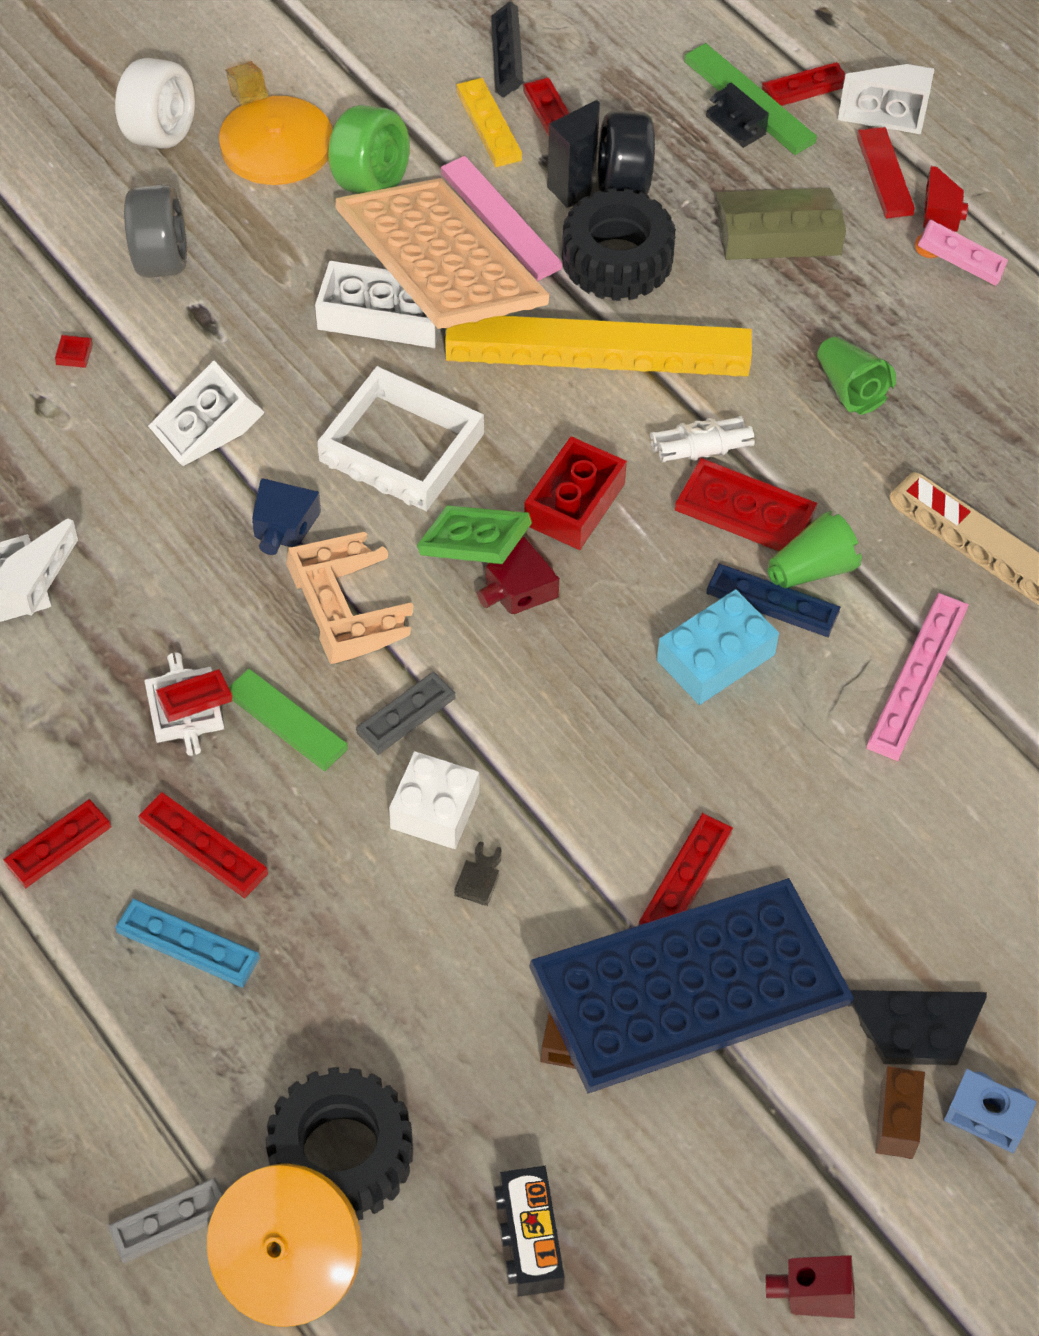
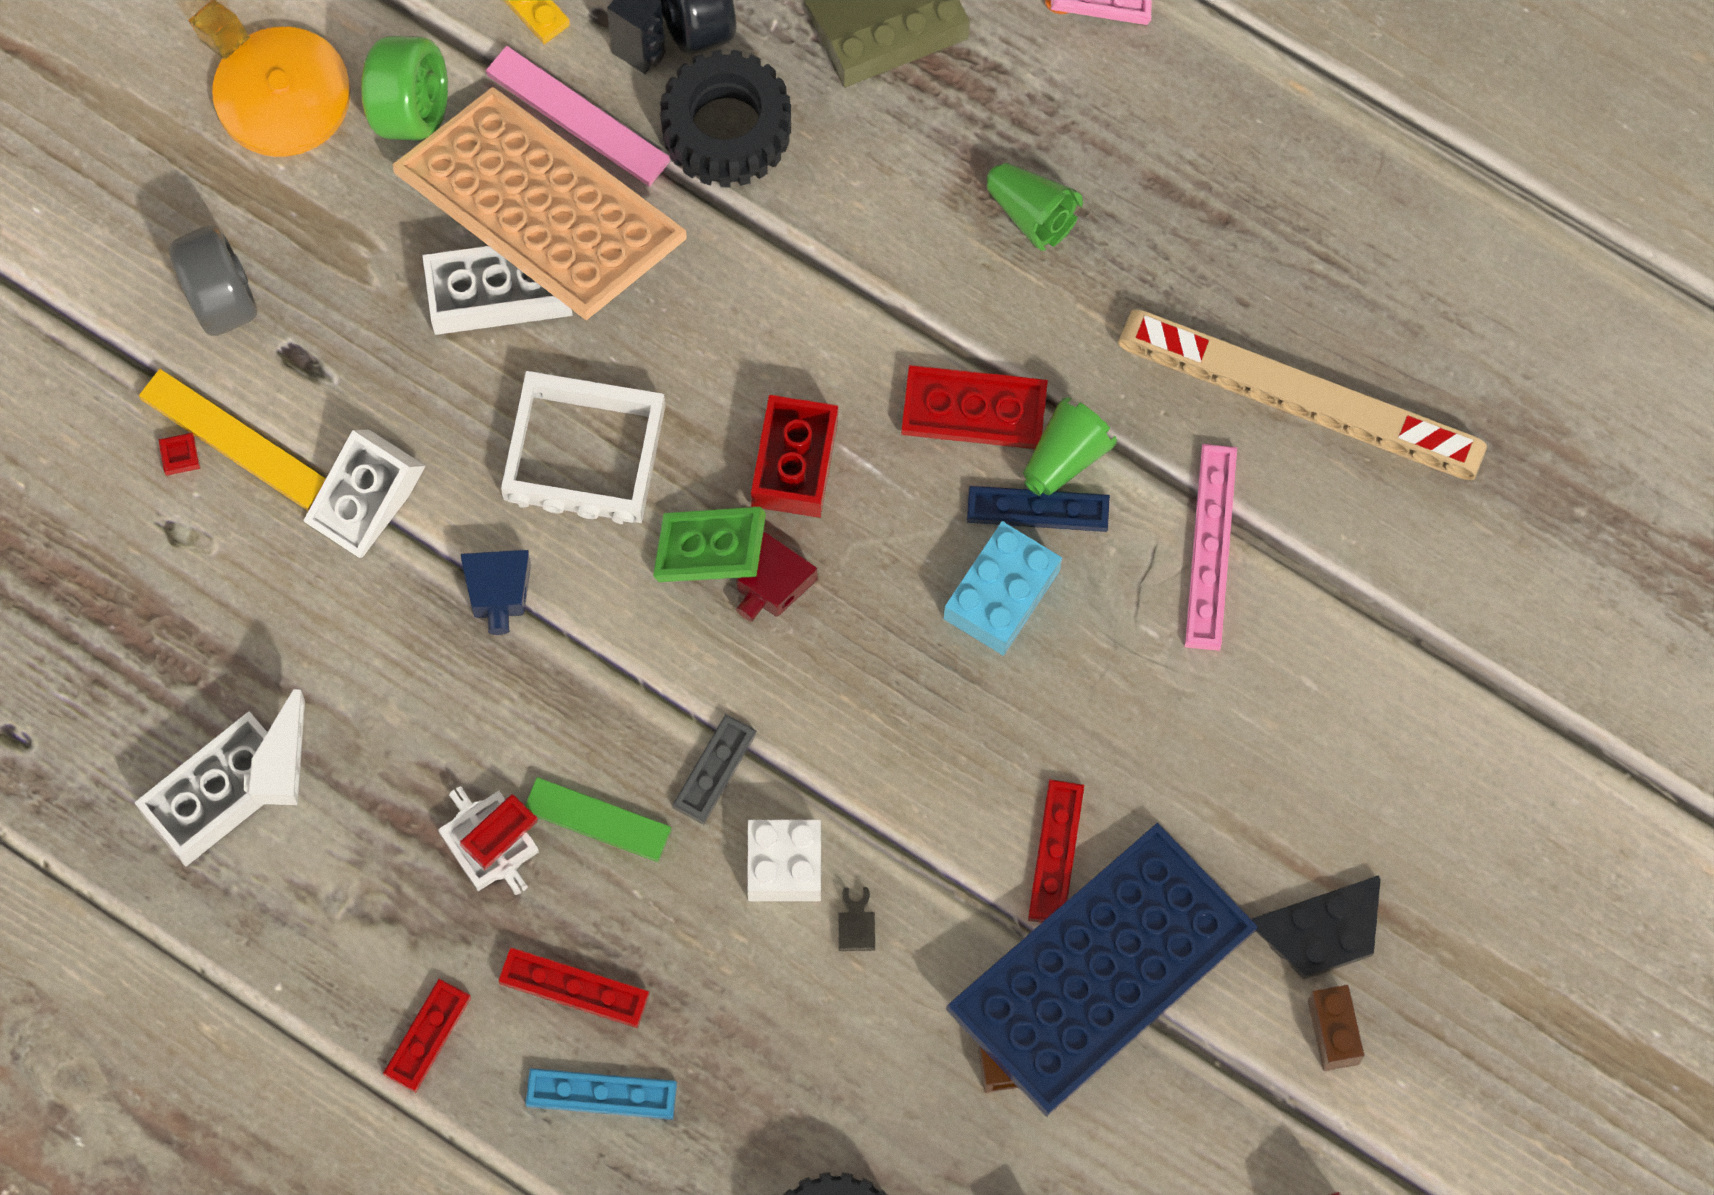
camera: 20 degrees left, 15 degrees up
white wheel [115,58,195,149] -> none
light nougat wedge [286,532,414,665] -> none
yellow brick [445,316,752,376] -> none
white pin [650,416,755,463] -> none
medium blue brick [944,1069,1037,1154] -> none
none -> yellow tile [139,369,326,511]

